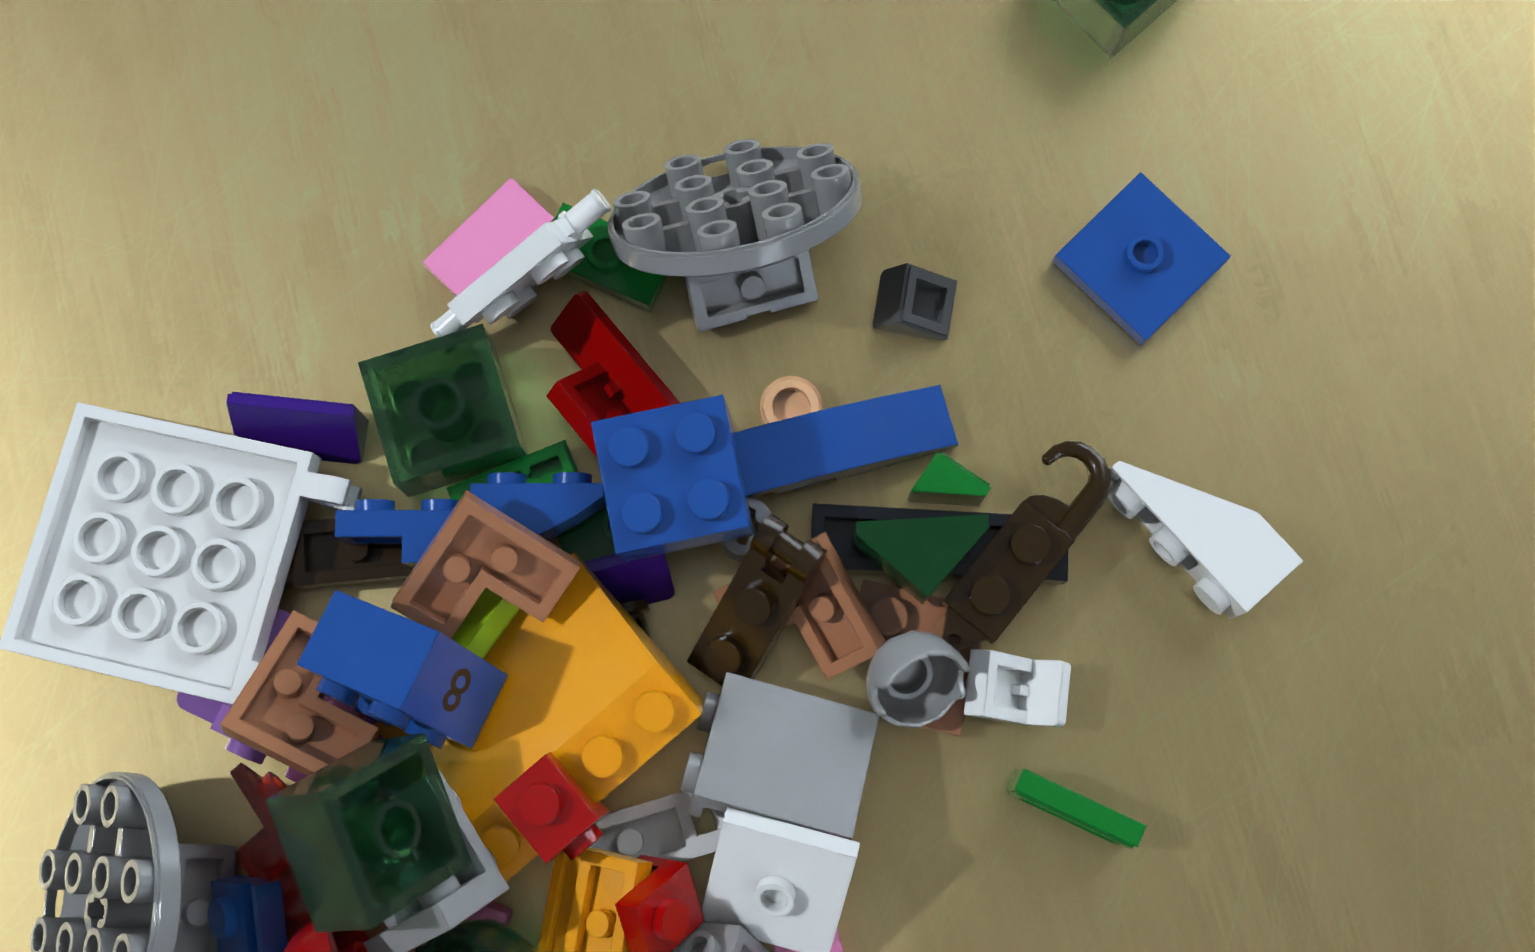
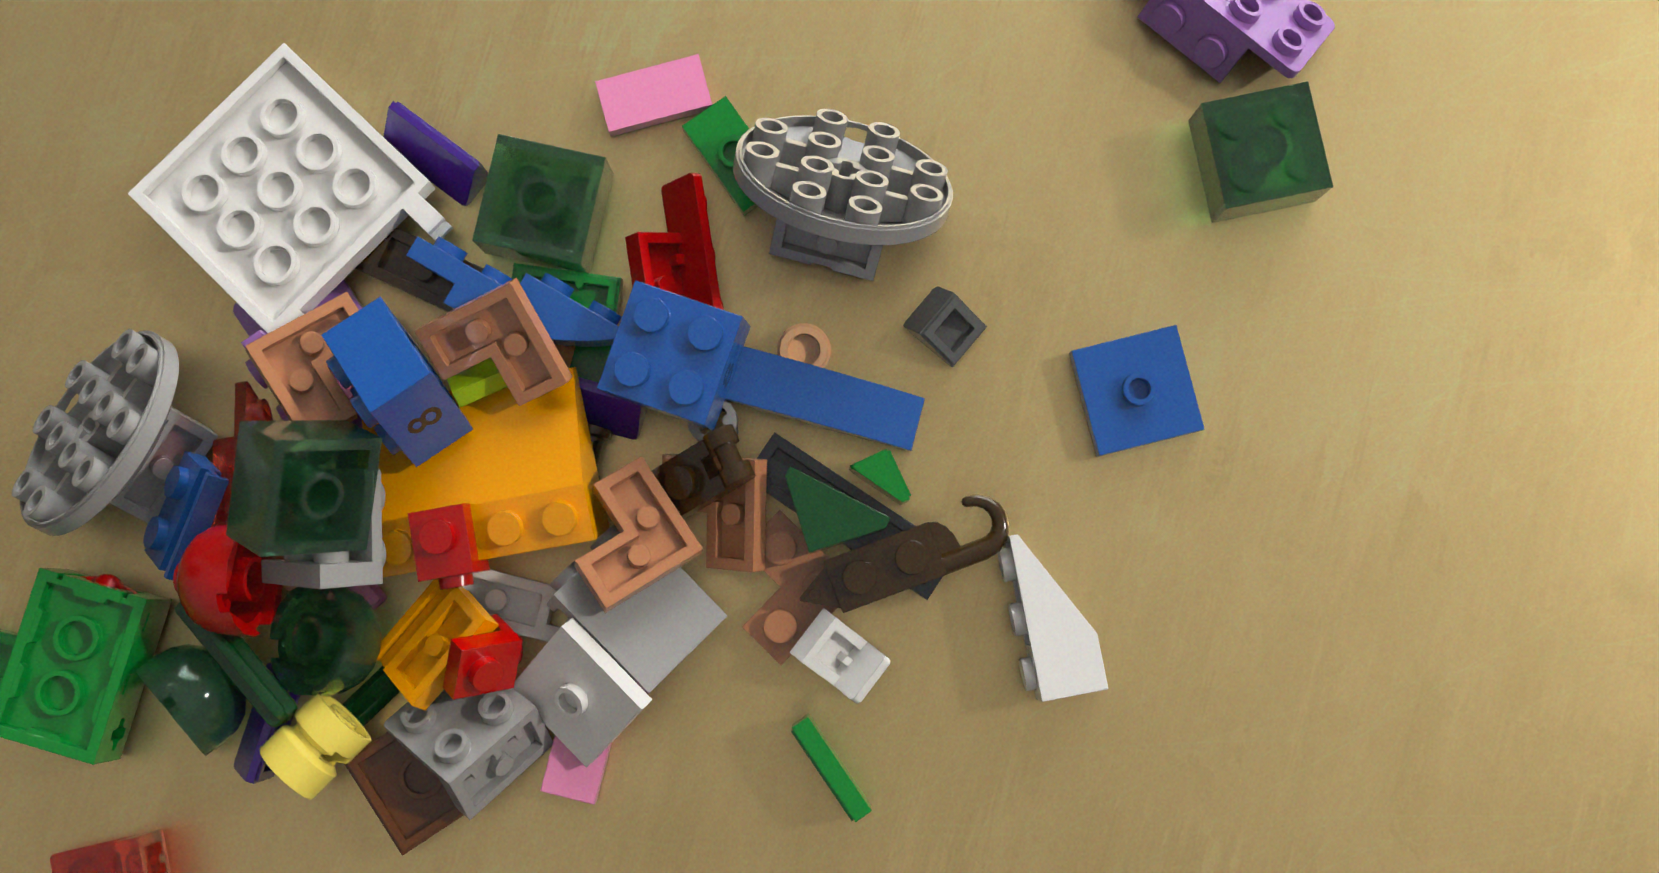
camera: 30 degrees right, 5 degrees up
white plate [430,188,612,344] -> none
light grey hair [866,630,970,728] -> none
none -> nougat plate [574,456,703,613]

